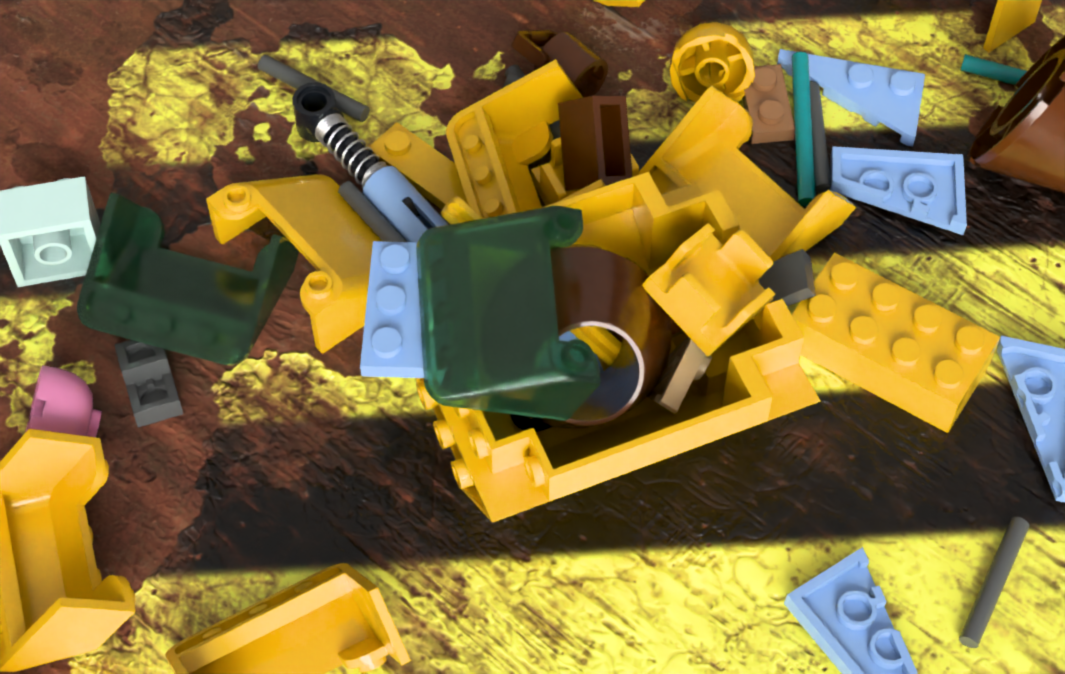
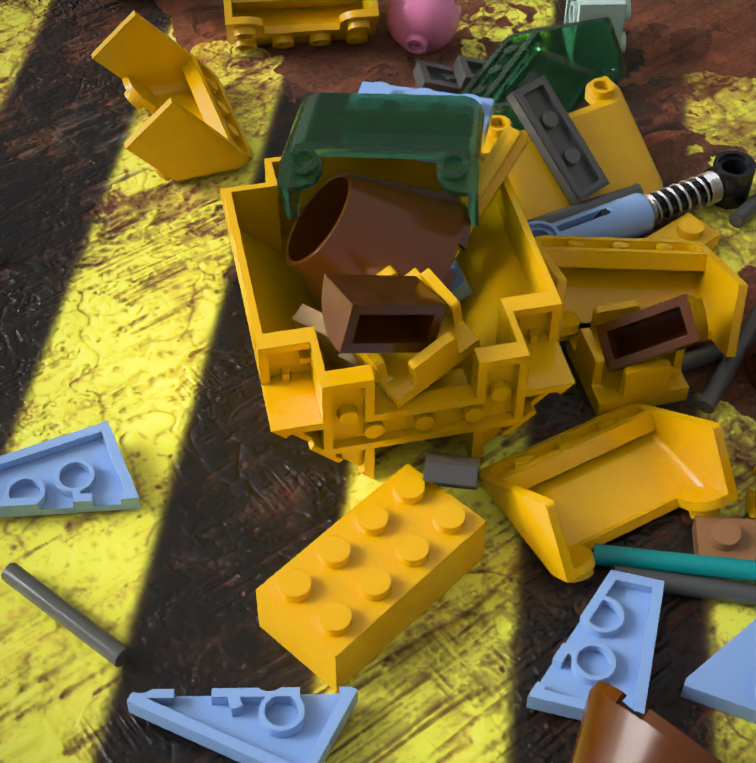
camera: 100 degrees right, 10 degrees down
none -> reddish brown brick [321,274,447,353]
none -> dark grey tile [506,75,610,205]

